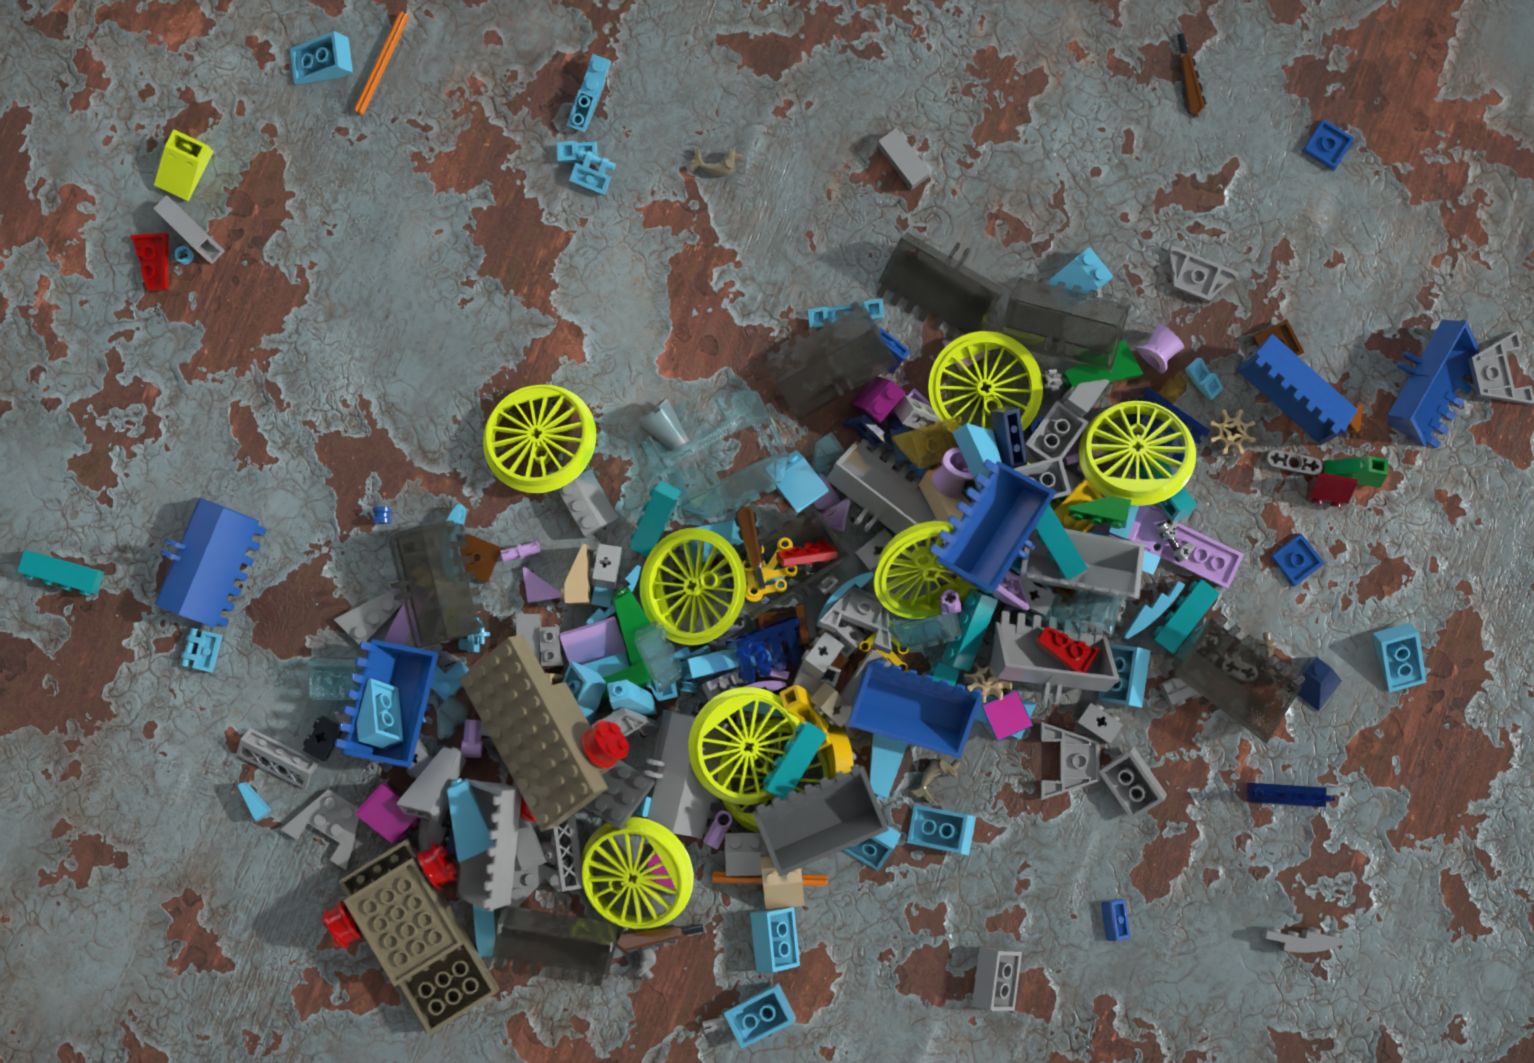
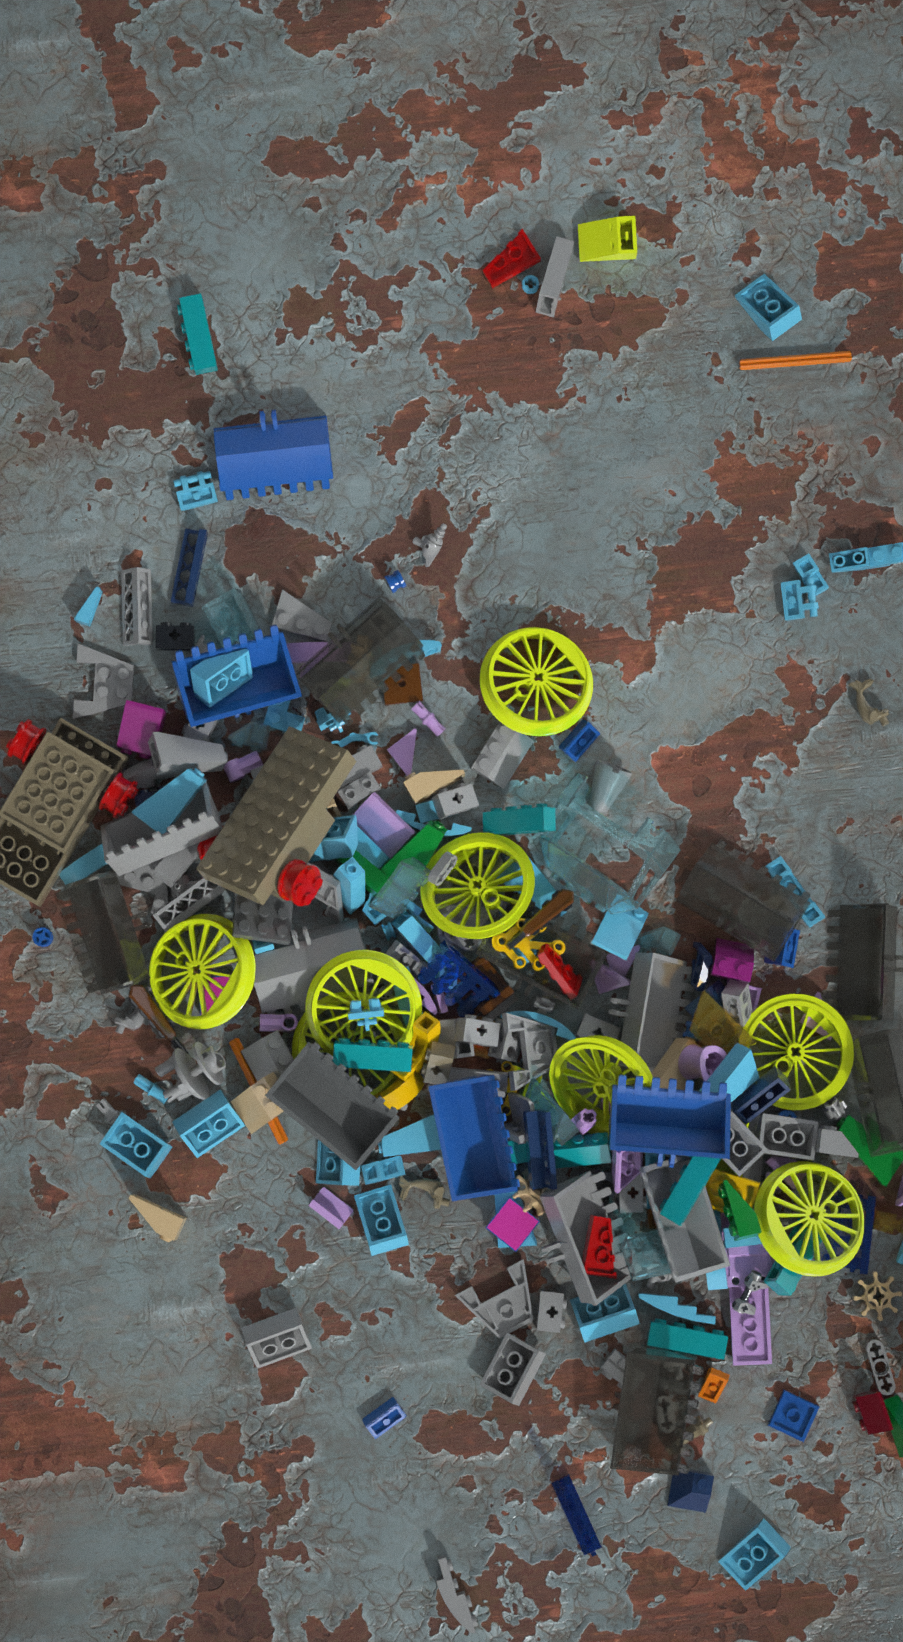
camera: 65 degrees right, 0 degrees up
none -> blue wheel [32,927,54,947]
none -> tan slope [129,1194,187,1242]
none -> medium azure axle [133,1074,168,1104]
none -> light grey piece [155,1042,226,1103]
none -> dark blue fence [171,528,208,607]
none -> lavender panel [308,1187,353,1229]
none -> medium azure piece [331,732,378,747]
none -> medium azure hips [348,998,384,1031]
none -> medium azure slope [361,1156,406,1185]
none -> light grey piece [413,523,447,567]
none -> light grey beam [428,852,457,886]
none -> light grey bracket [504,1092,535,1144]
none -> dark blue fence [523,1108,557,1190]
none -> blue slope [559,719,600,762]
none -> orange slope [698,1368,730,1403]

